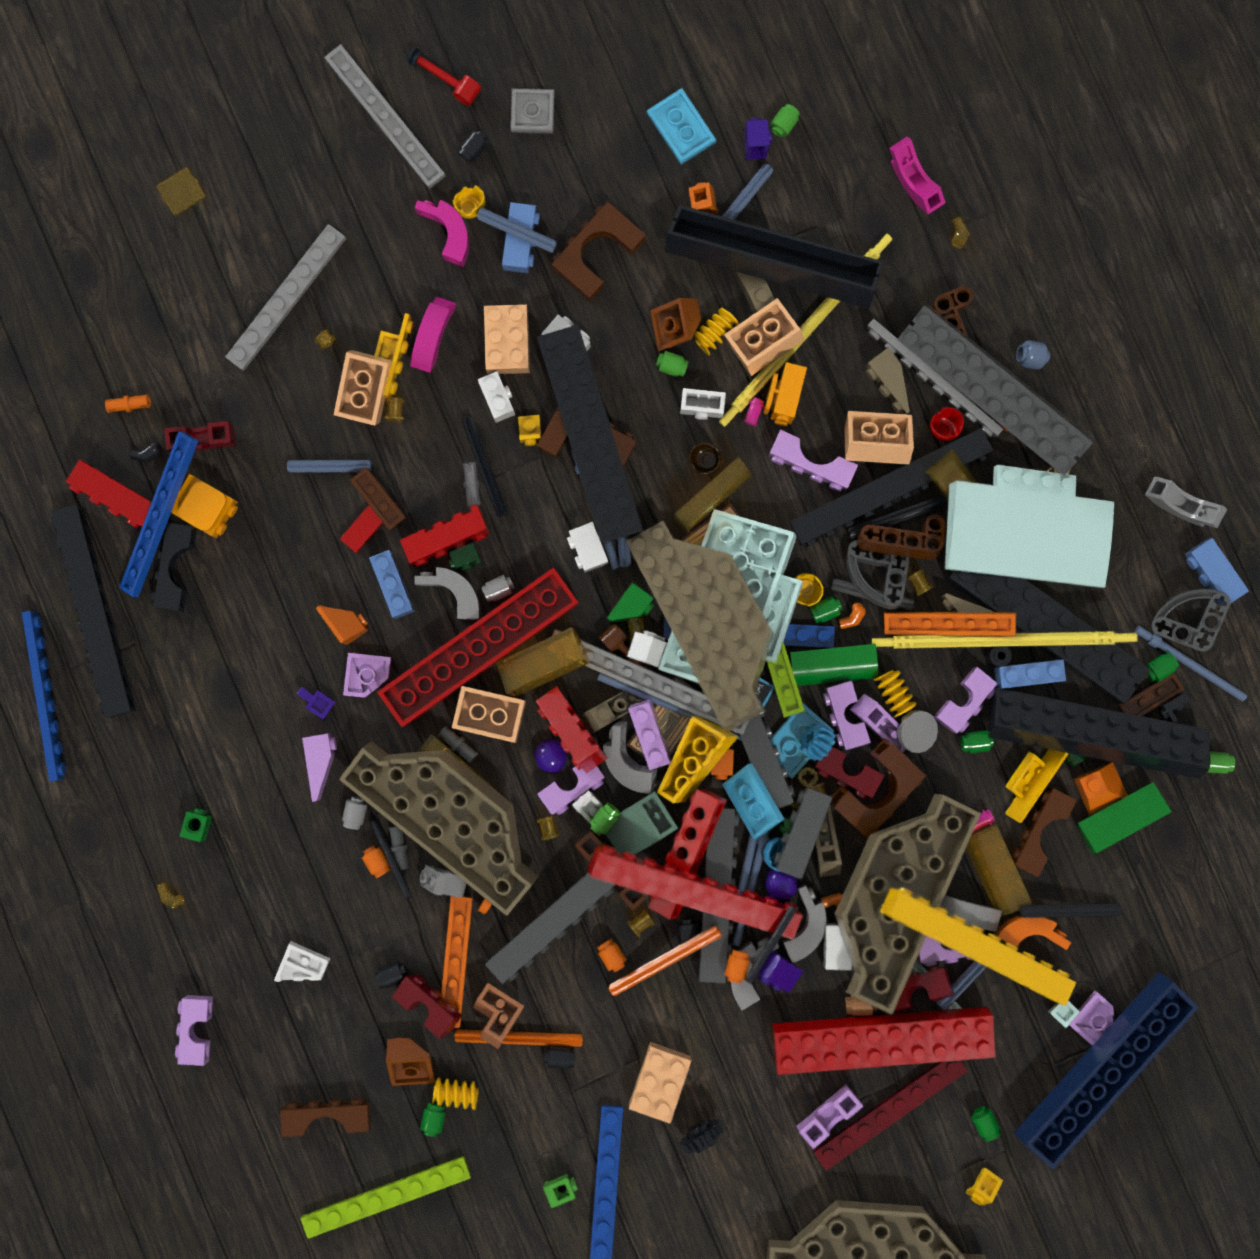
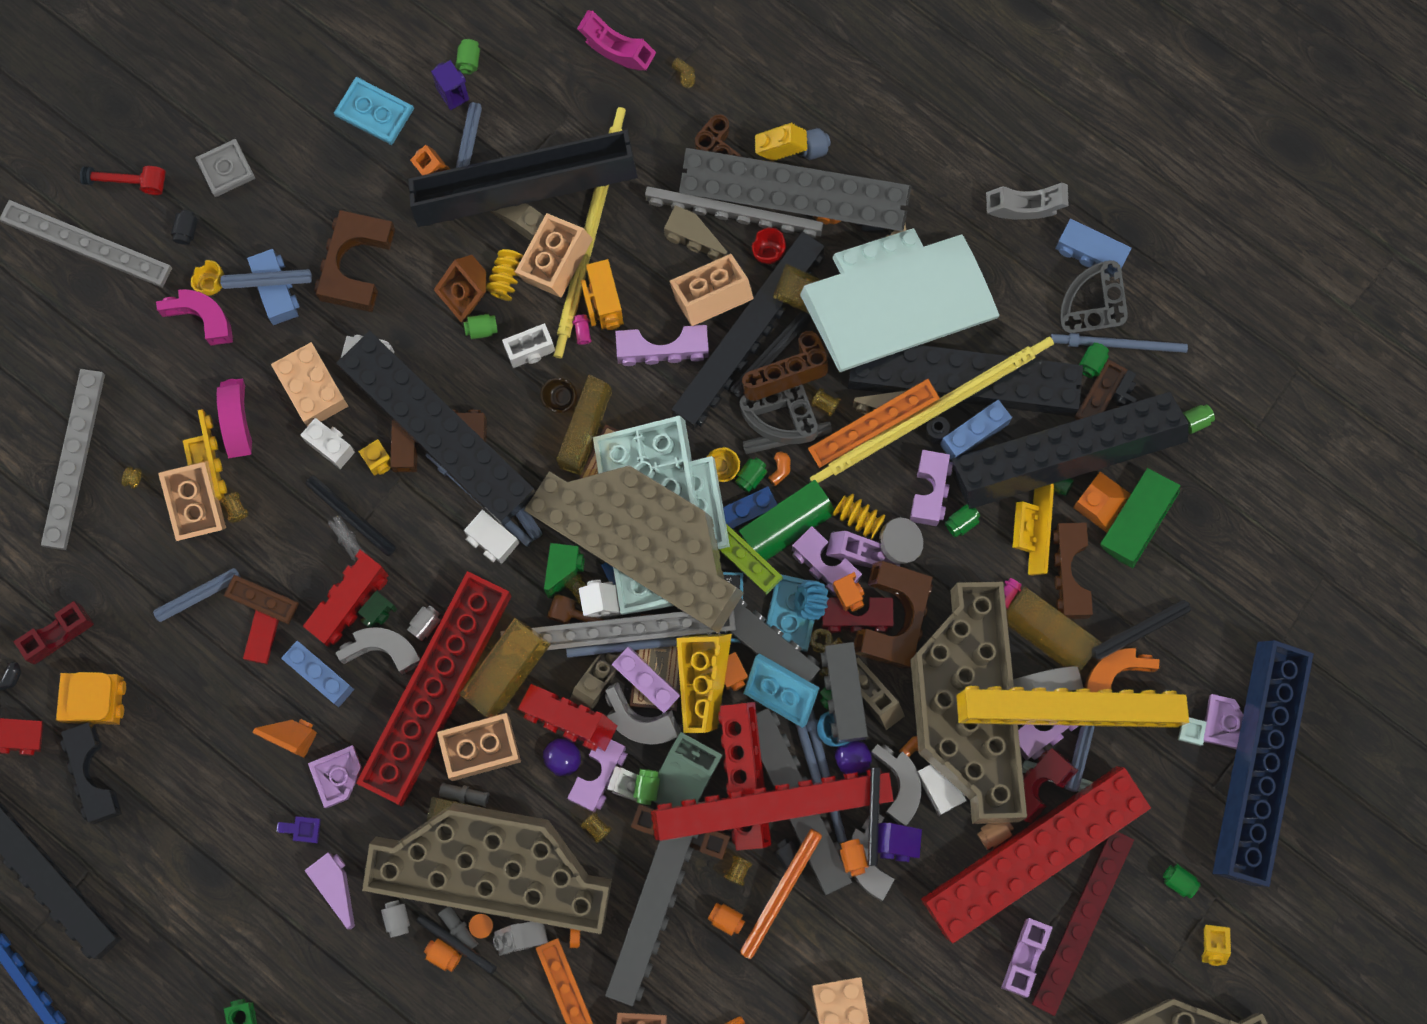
camera: 30 degrees left, 10 degrees down
blue plate [119,431,199,597] -> none
none -> orange tile [469,914,494,939]
none -> yellow brick [755,122,807,162]
none -> orange brick [832,572,864,612]

